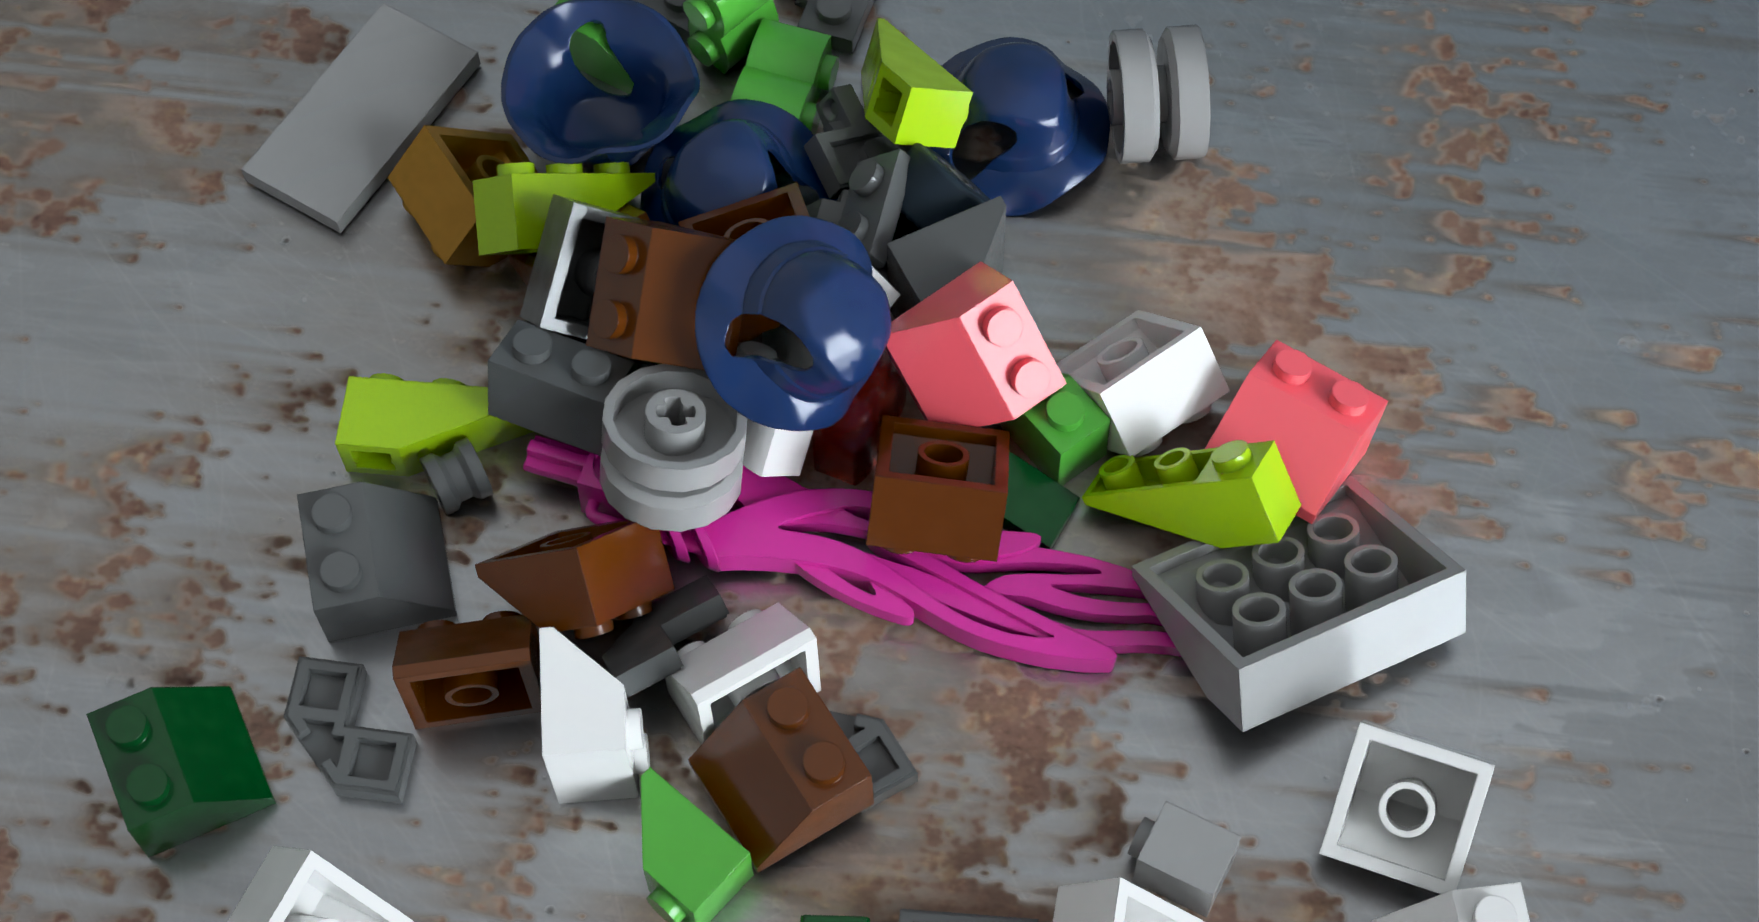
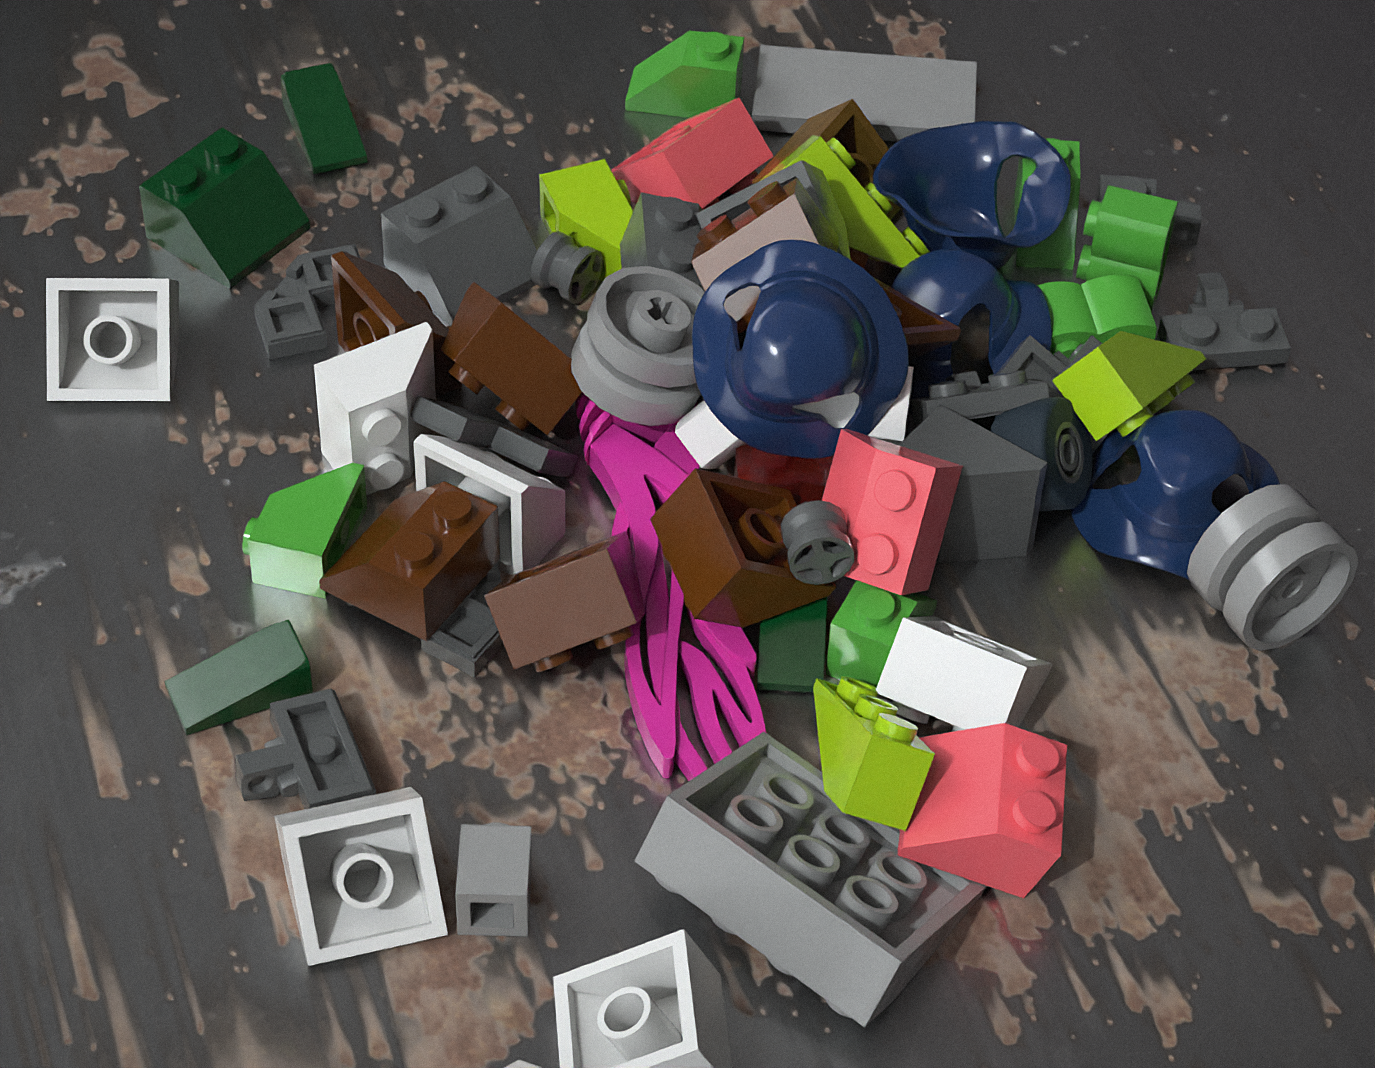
camera: 60 degrees right, 15 degrees down
none -> dark green slope [280,63,368,174]
none -> reddish brown slope [484,531,646,672]
none -> coral slope [611,97,773,210]
none -> bright green slope [625,30,744,118]
none -> dark grey wheel [781,500,854,585]

